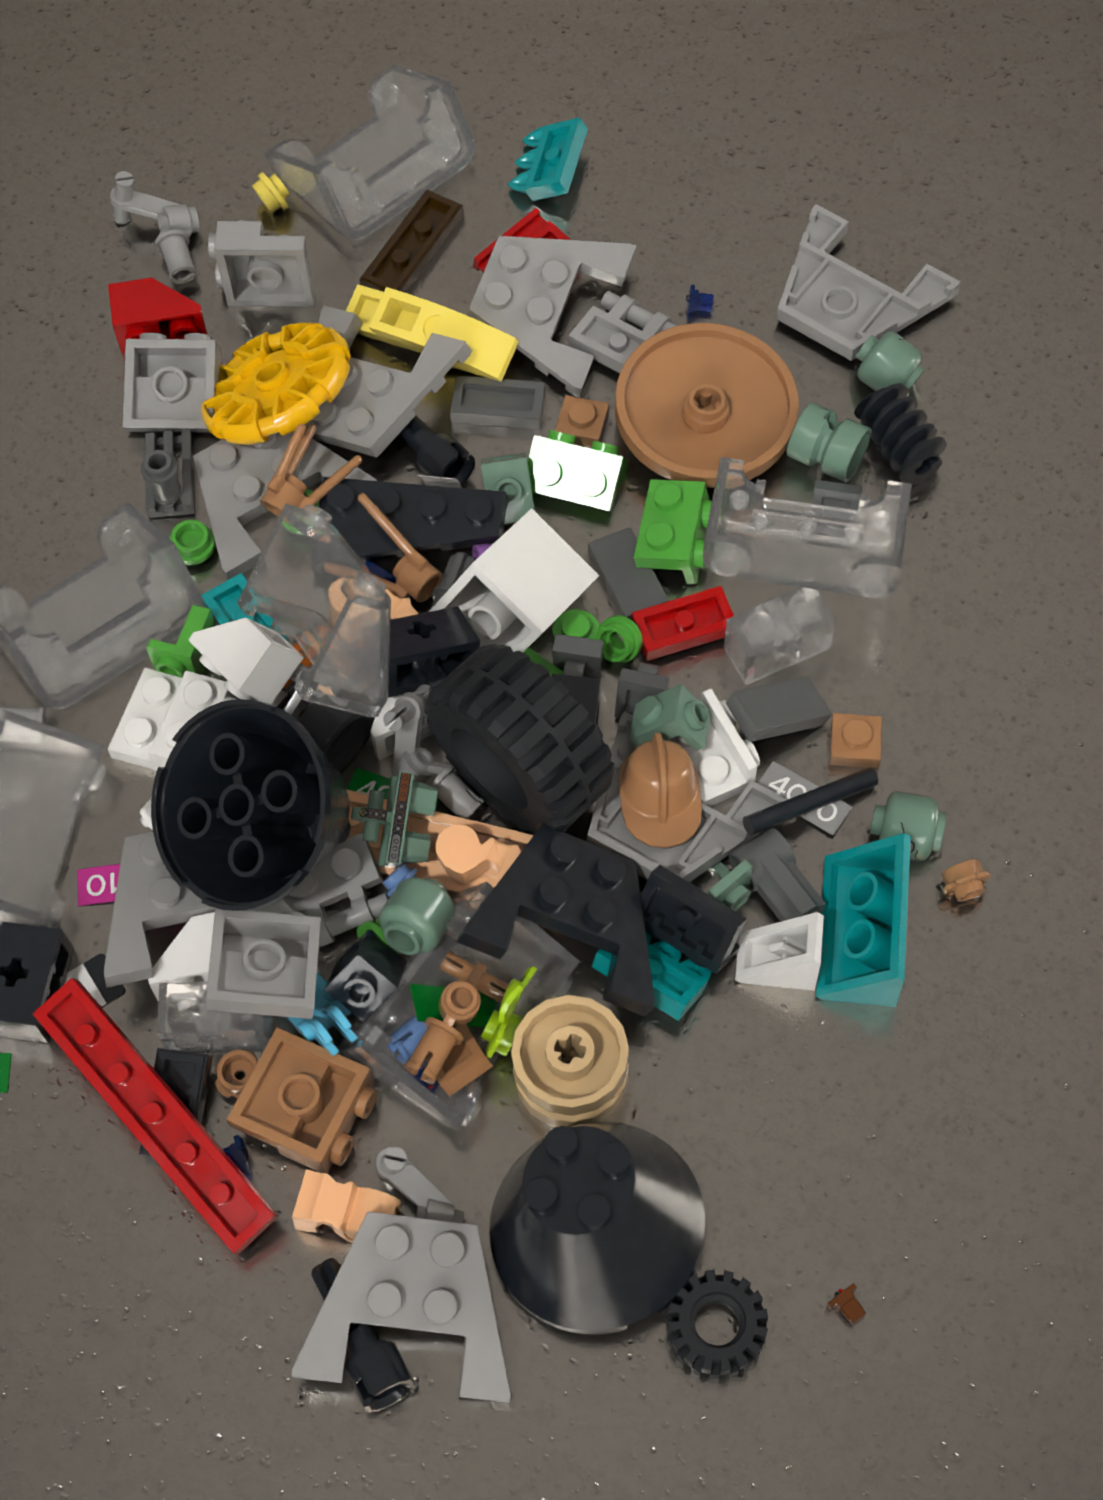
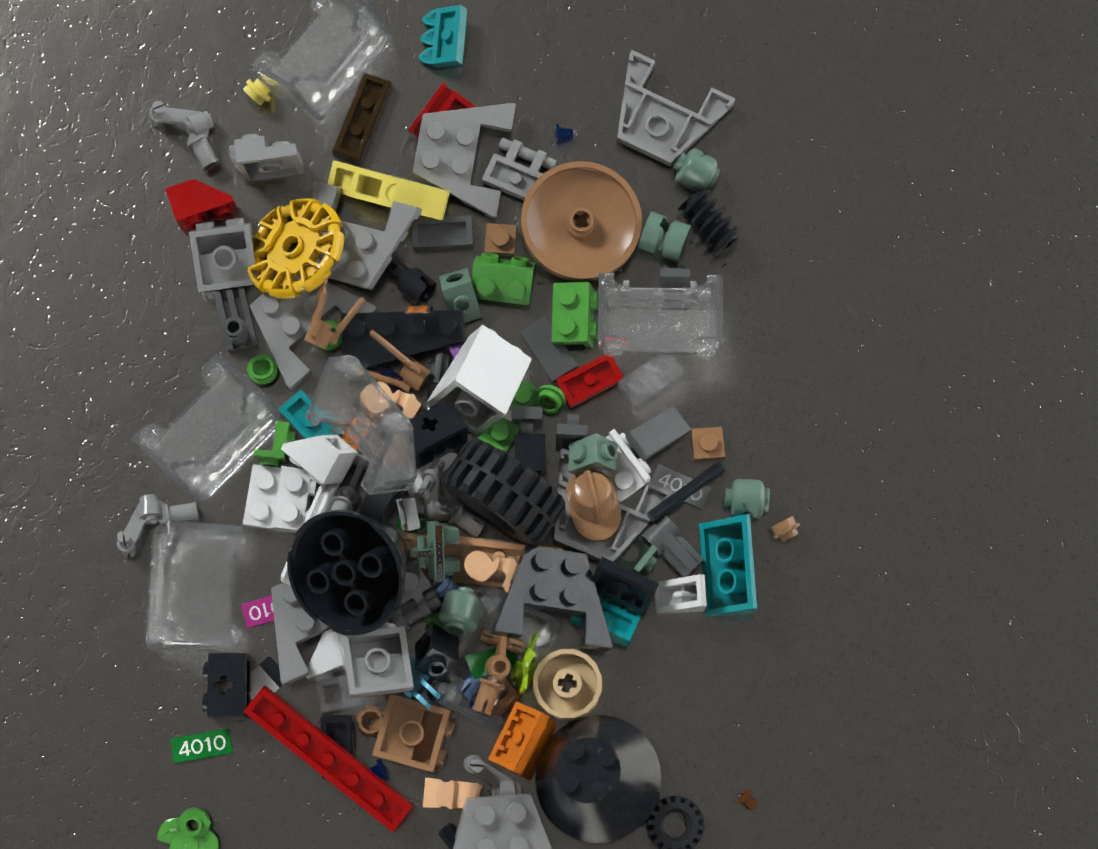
camera: 10 degrees left, 15 degrees up
none -> white tile [396,497,421,531]
none -> orange bracket [488,701,557,780]

